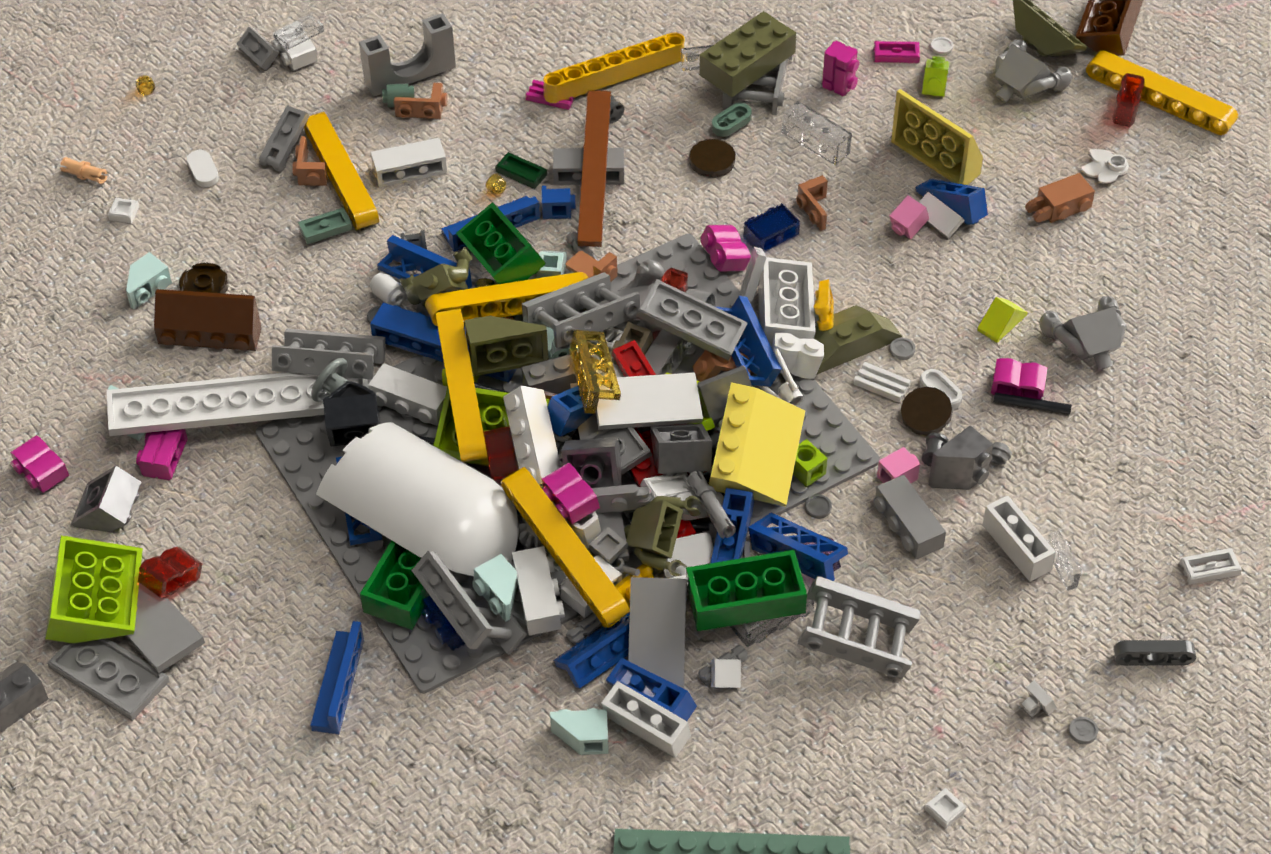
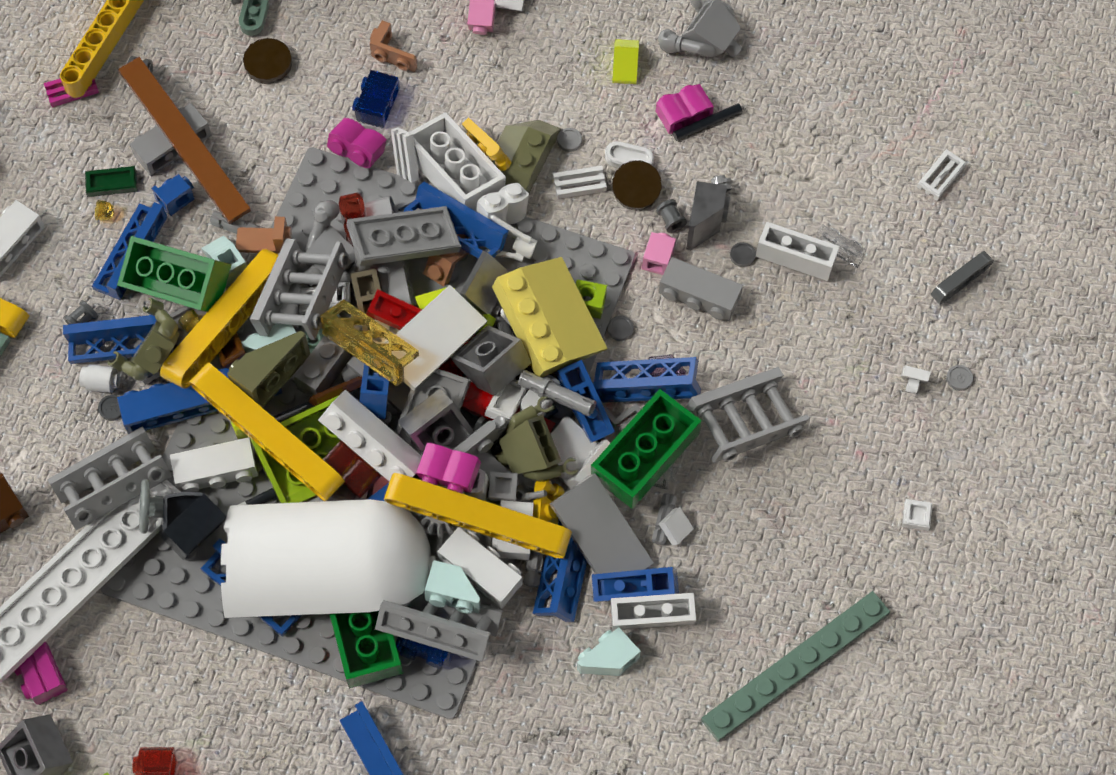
camera: 40 degrees left, 15 degrees up
none -> flat silver piece [730,242,756,267]

